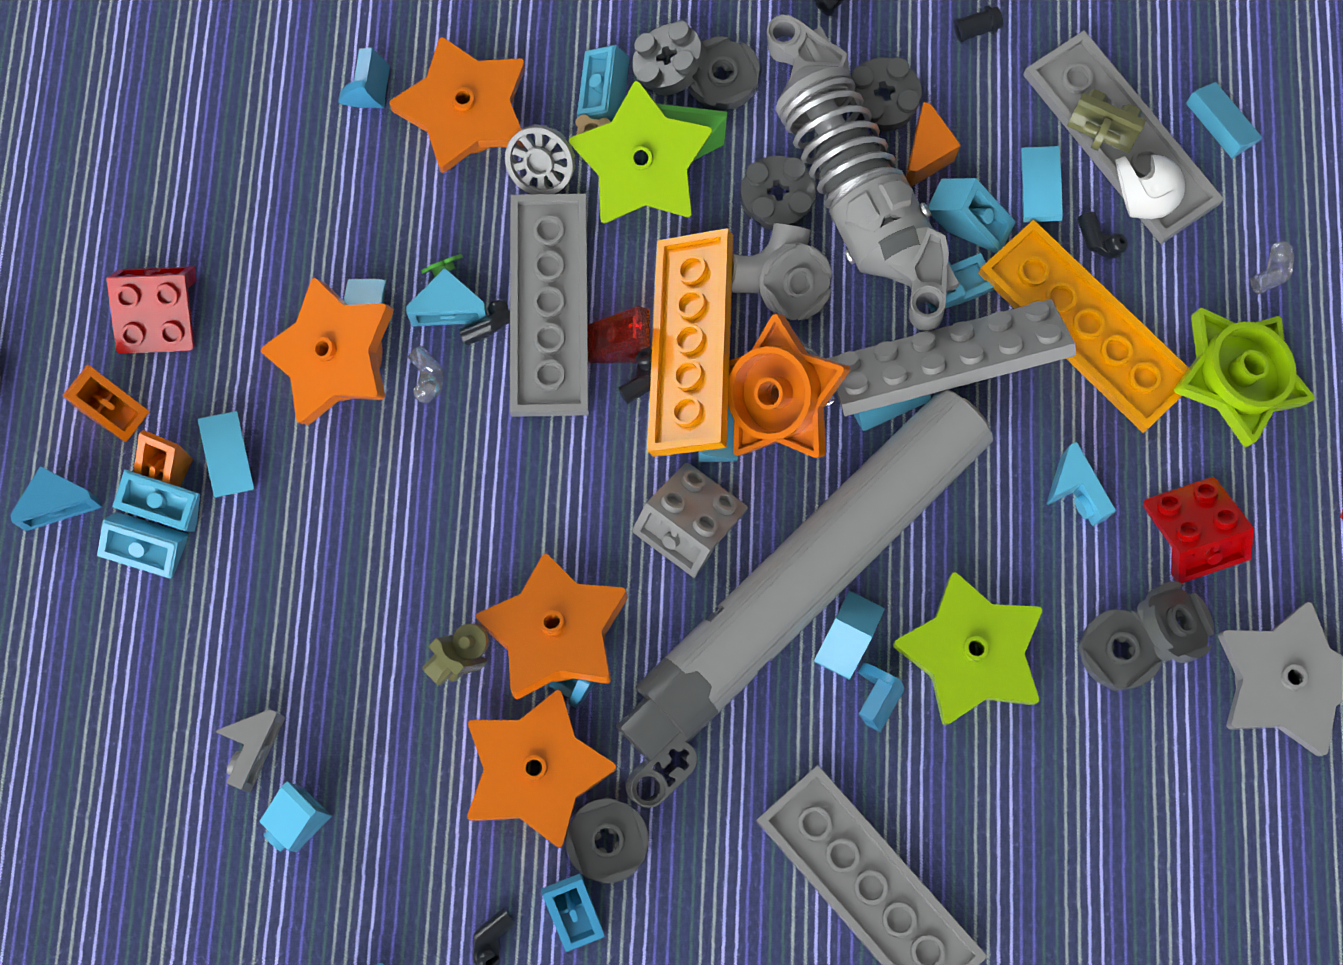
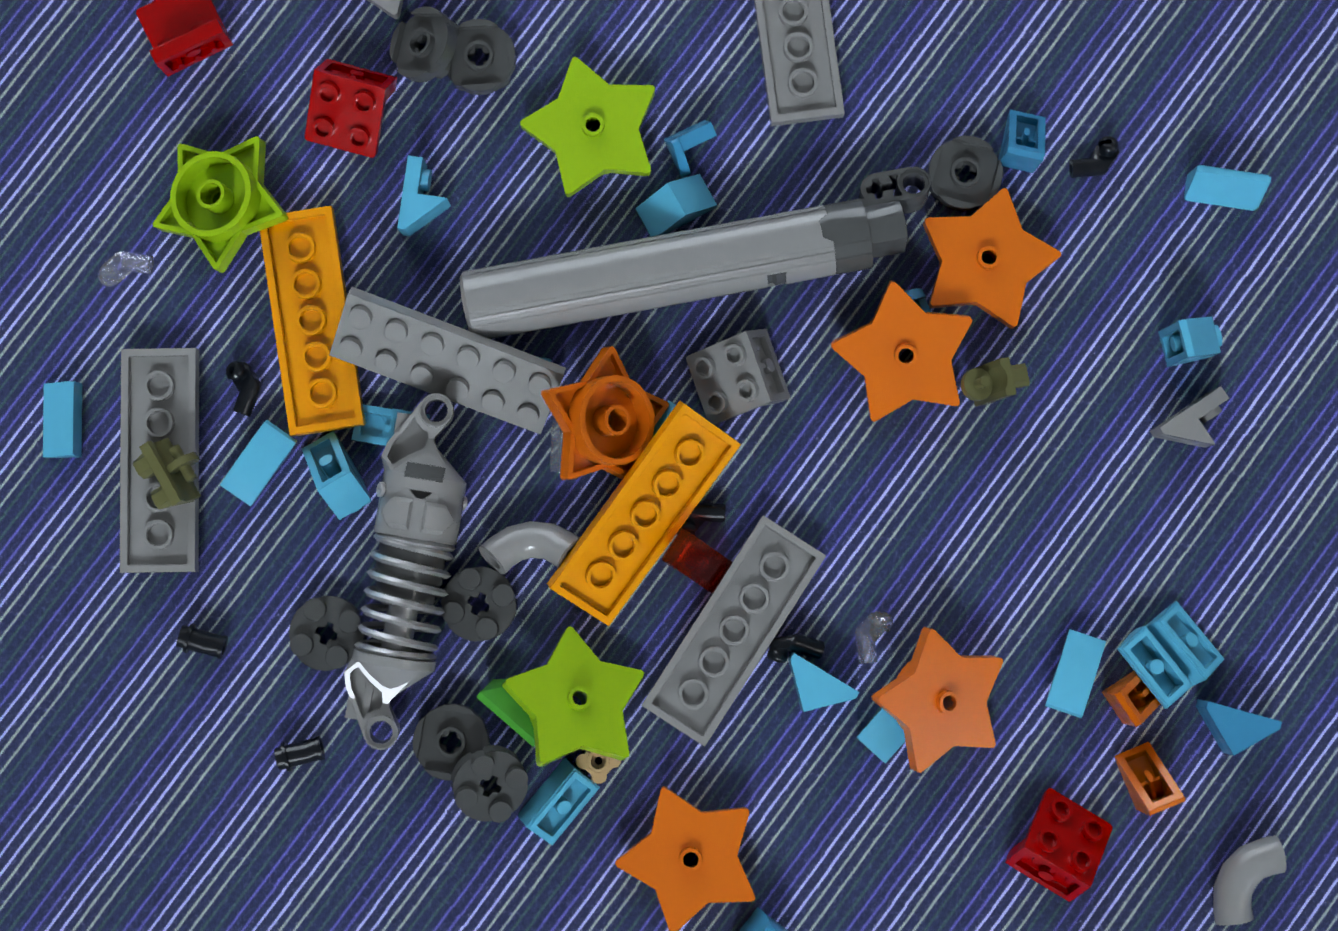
camera: 145 degrees left, 10 degrees up
bright green plant [421,254,463,277] -> none
light grey wheel [505,124,575,194] -> none
light grey tile [759,243,833,320] -> none
orange slope [906,102,961,187] -> none
white helmet [1116,155,1185,219] -> none

